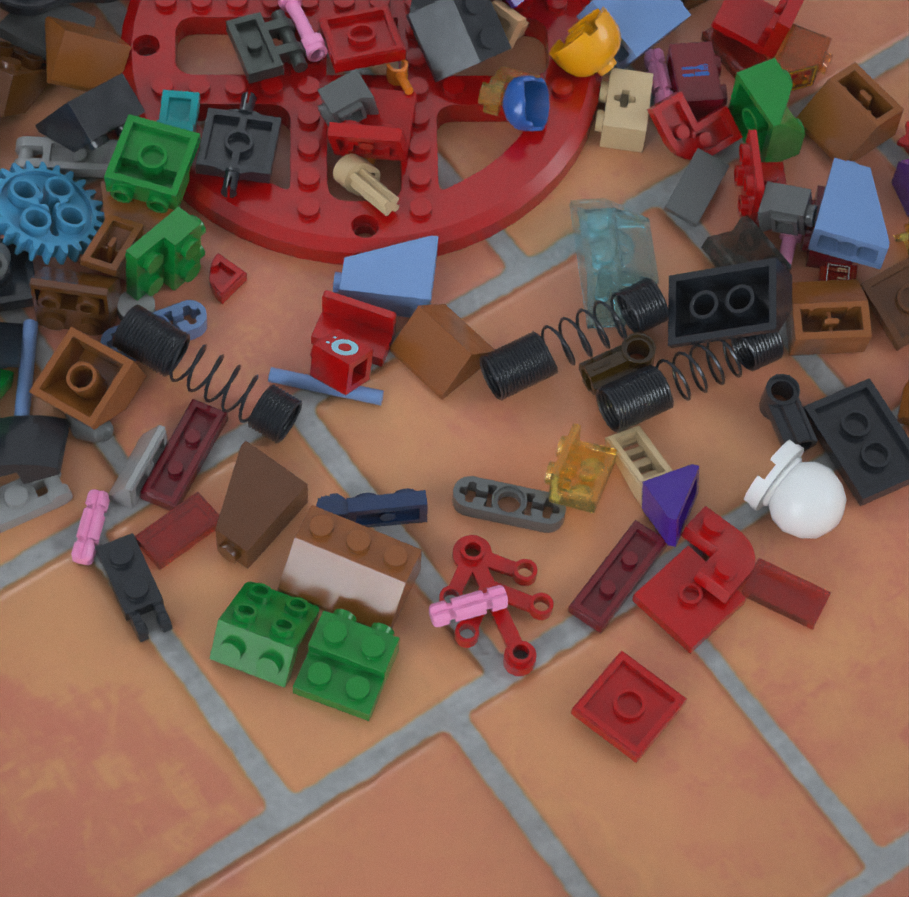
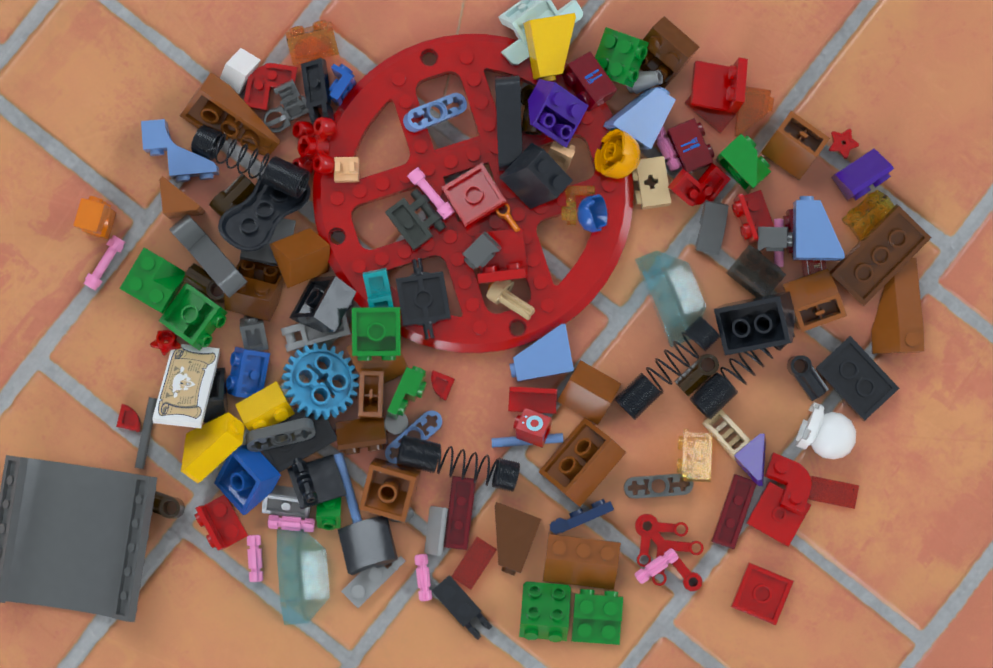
camera: 10 degrees left, 25 degrees up
none -> dark orange slope [539,418,626,507]

